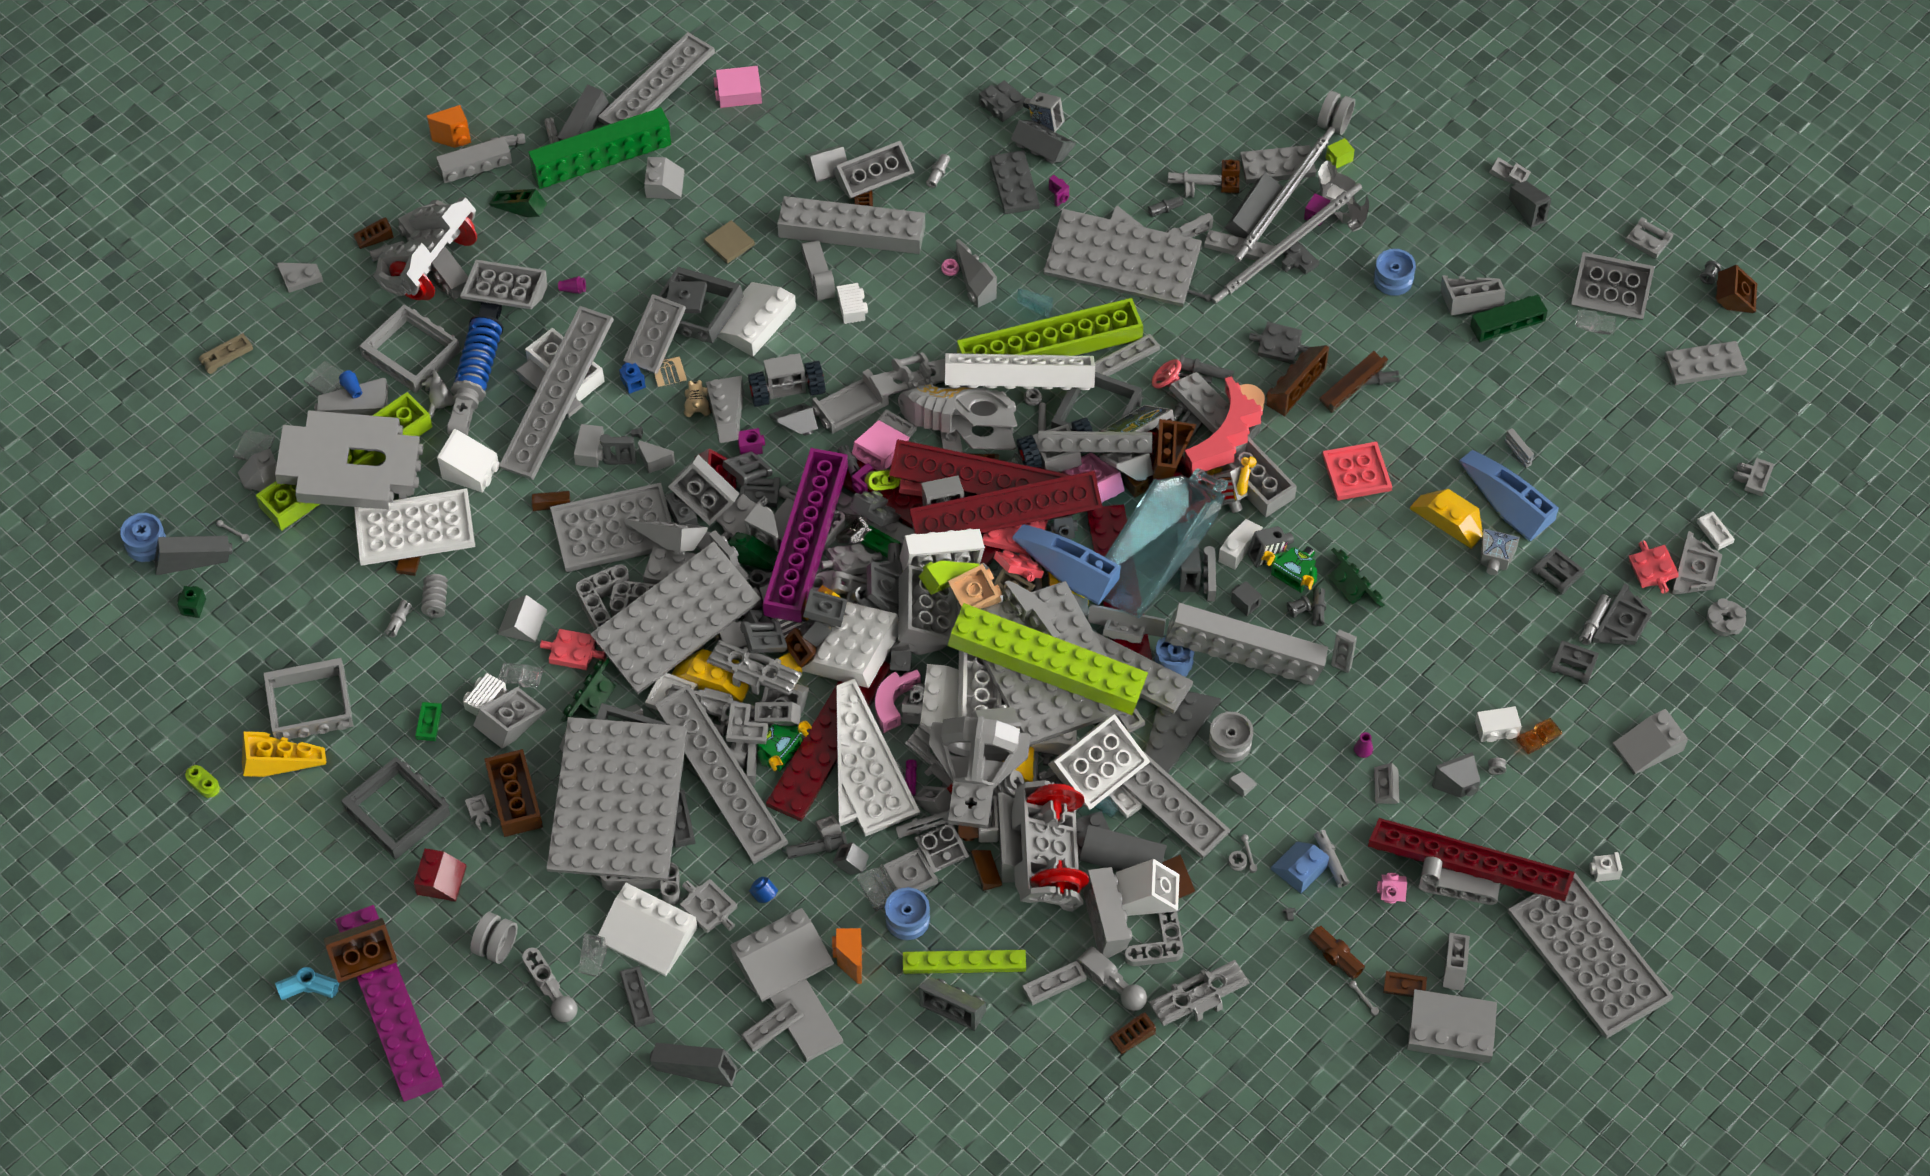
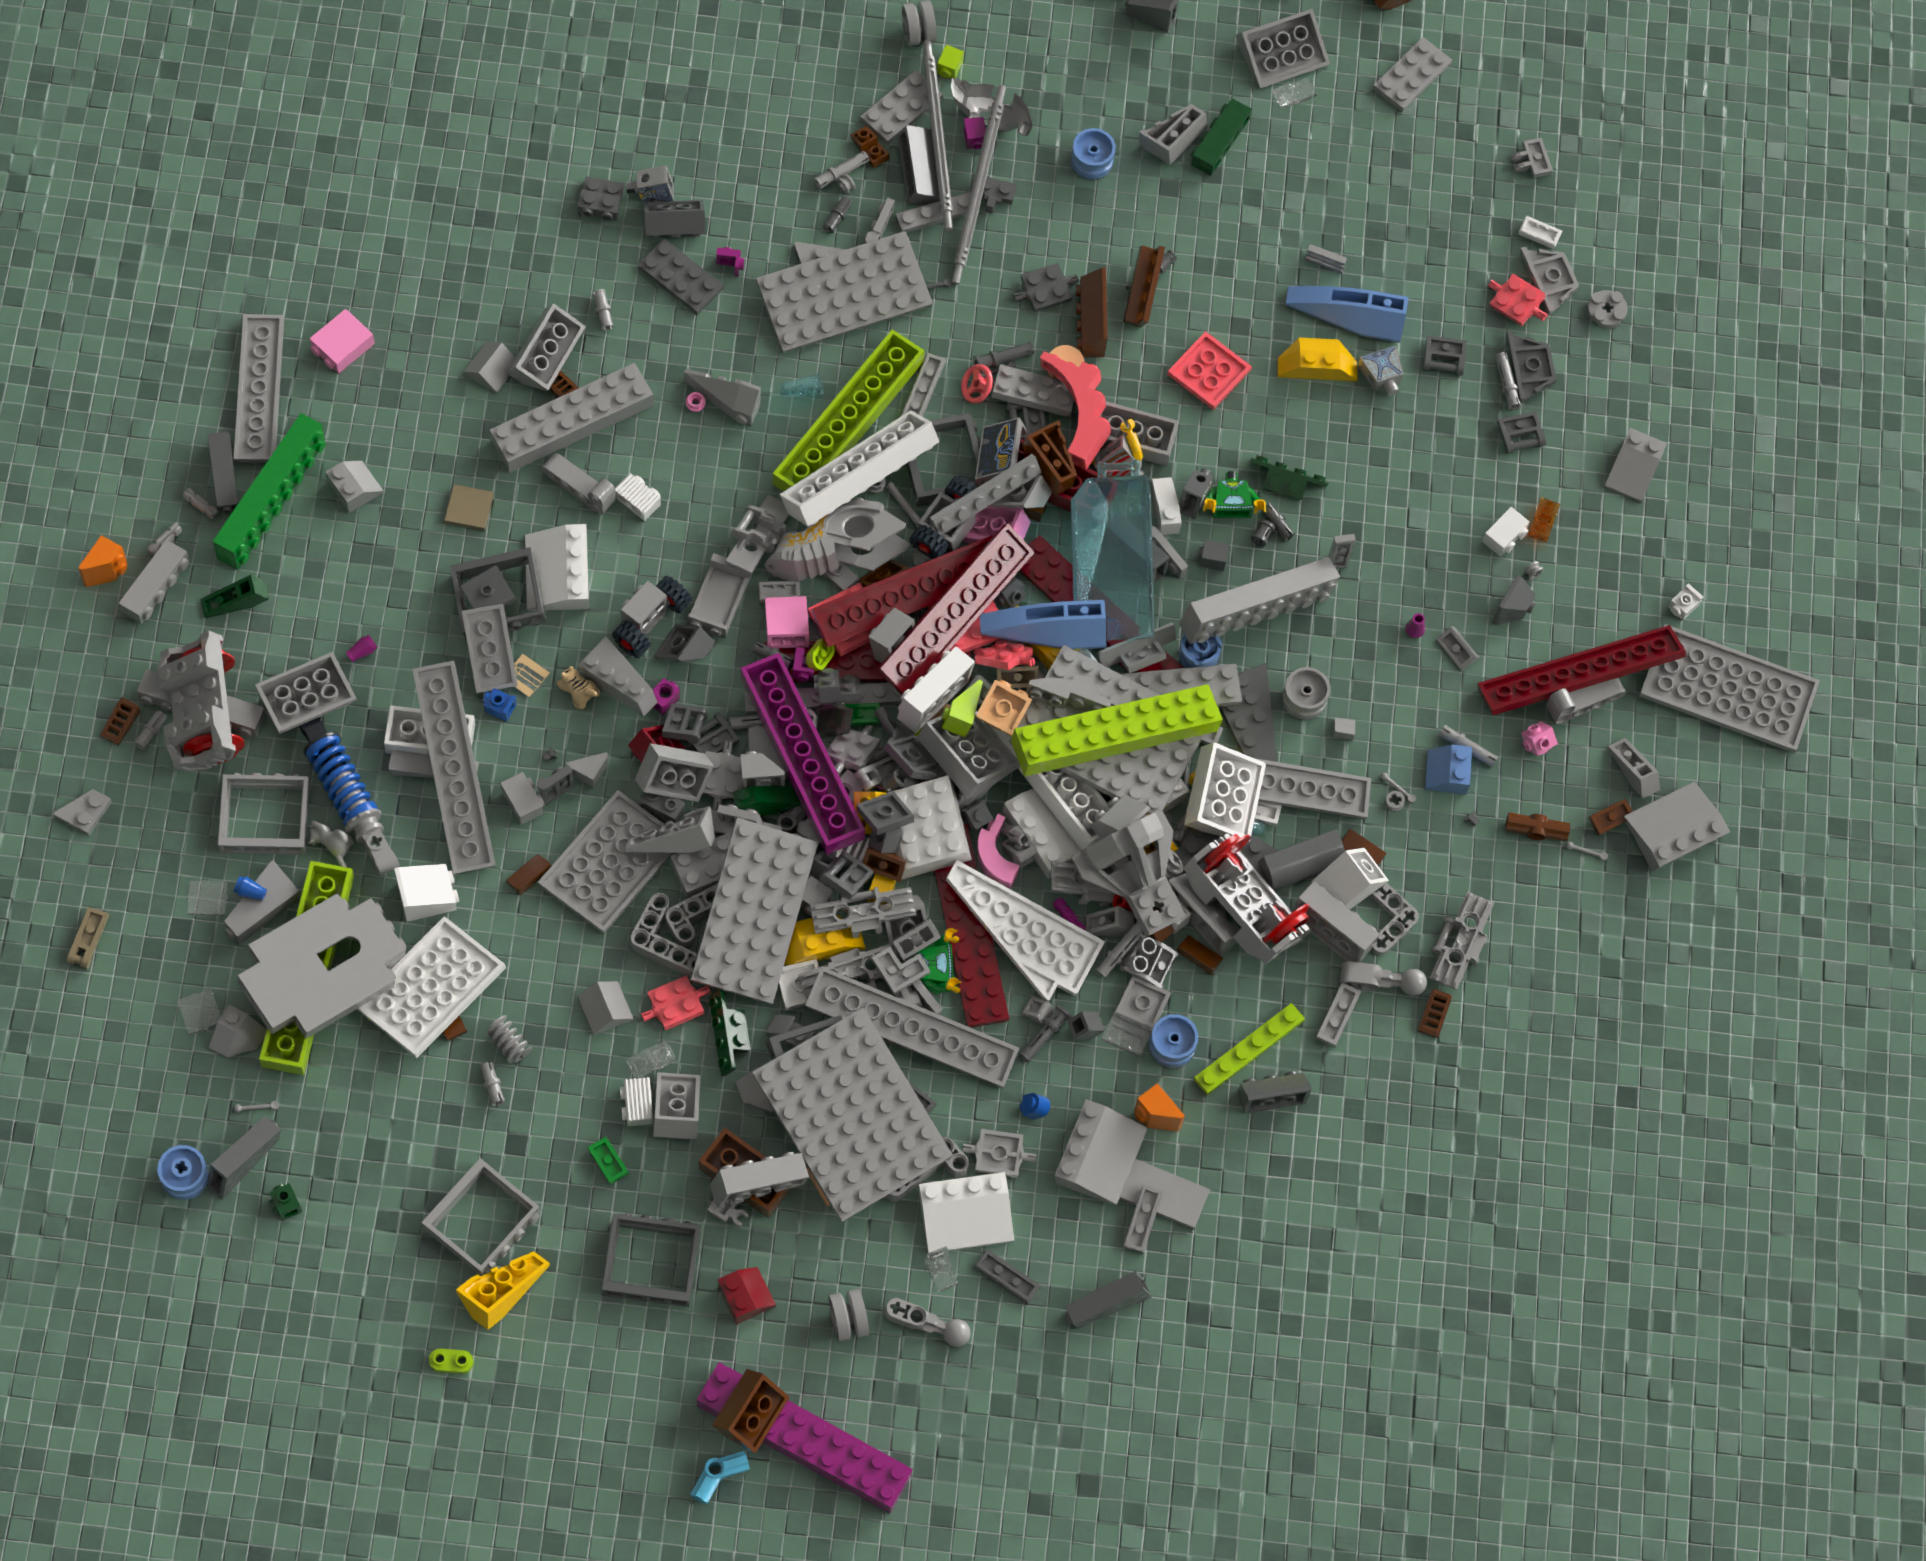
camera: 45 degrees left, 10 degrees up
none -> light grey wedge [710,1152,809,1209]

